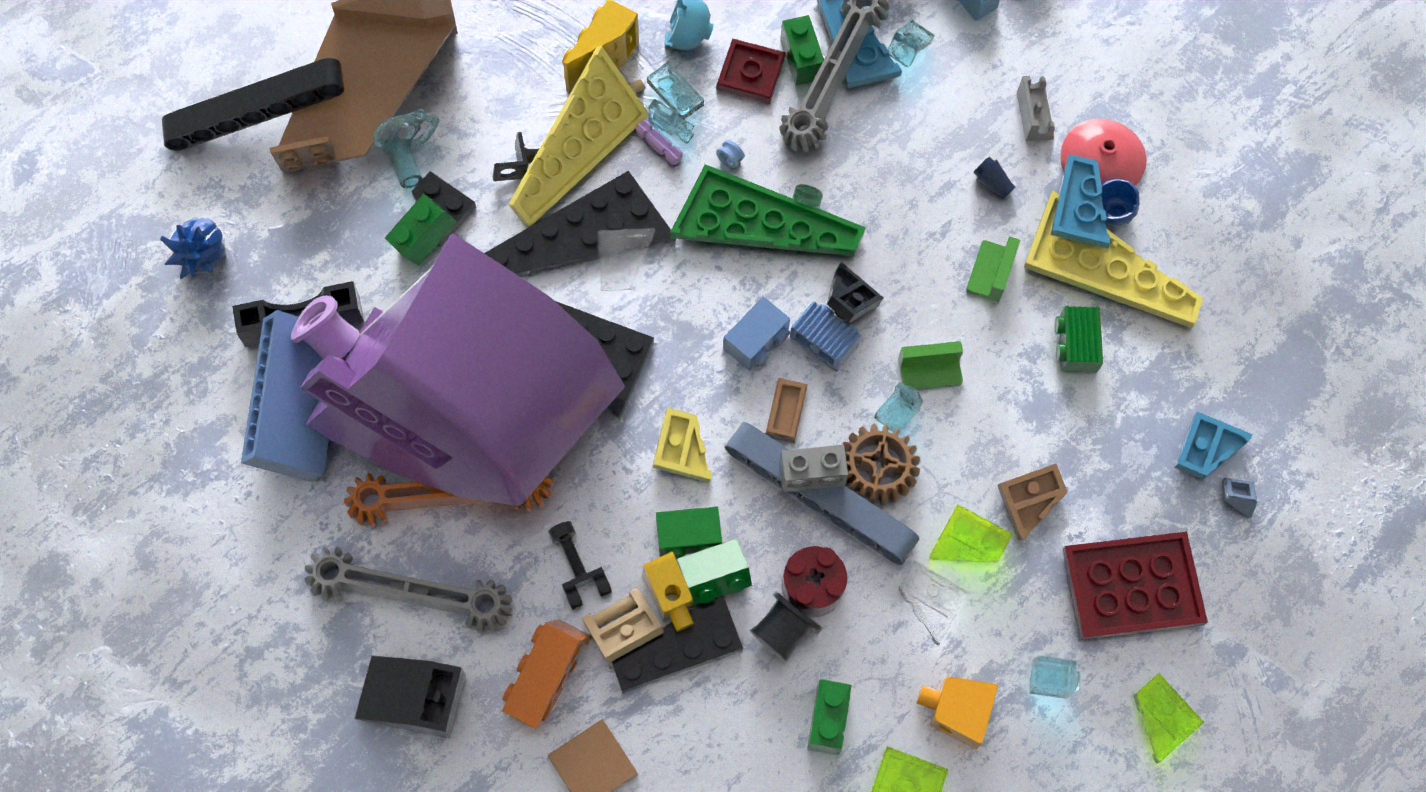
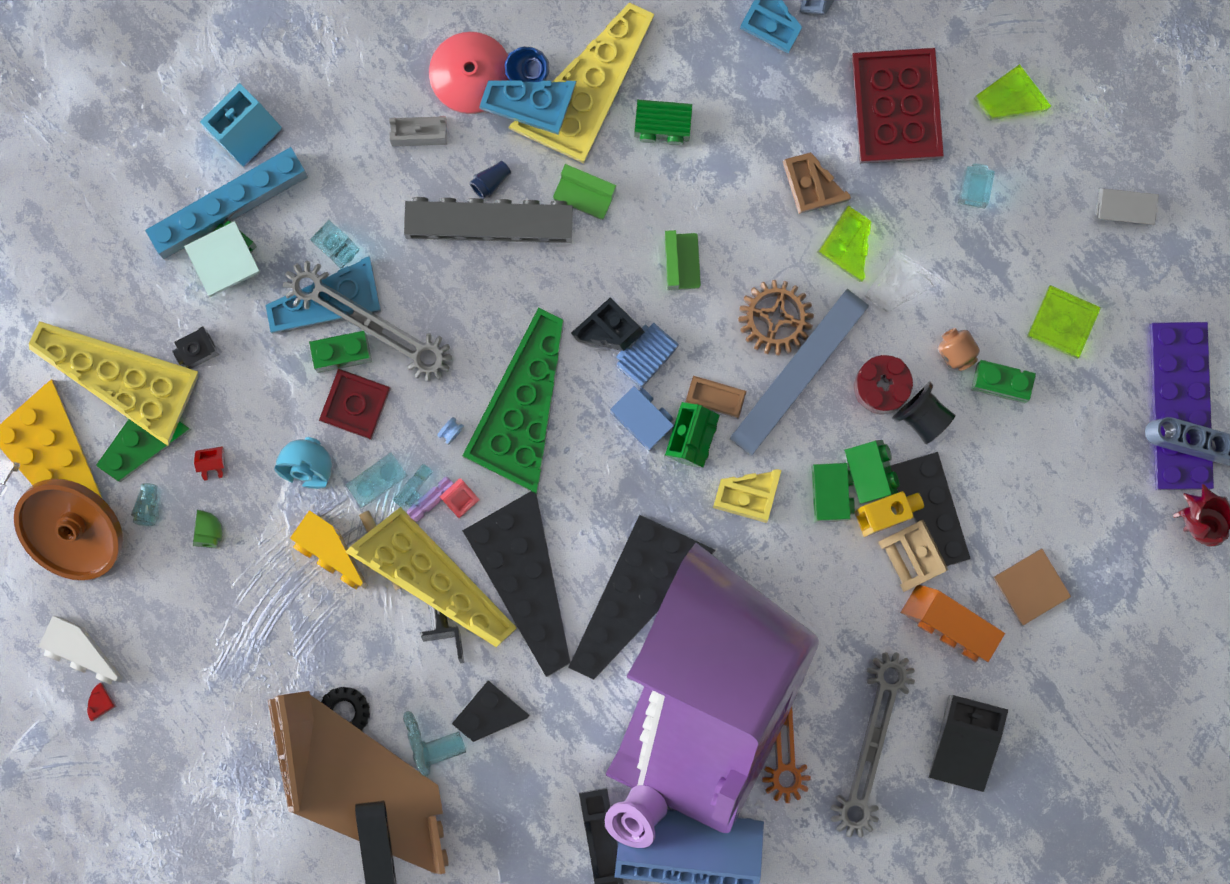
camera: 85 degrees left, 15 degrees up
green brick [385,194,457,266] -> none
black bar [548,521,612,610] -> none
clear wing [597,228,655,291] -> none
light grey brick [779,445,848,492] -> none
clear green tile [793,184,823,207] -> none
clear light blue bracket [874,382,923,434] -> none
light orange torso [916,677,998,749] -> none
none -> black tyre [321,687,370,731]
none -> dark grey brick [404,197,573,243]
none -> coral tile [439,478,480,518]
none -> green brick [665,402,720,468]
none -> nougat head [938,328,980,371]

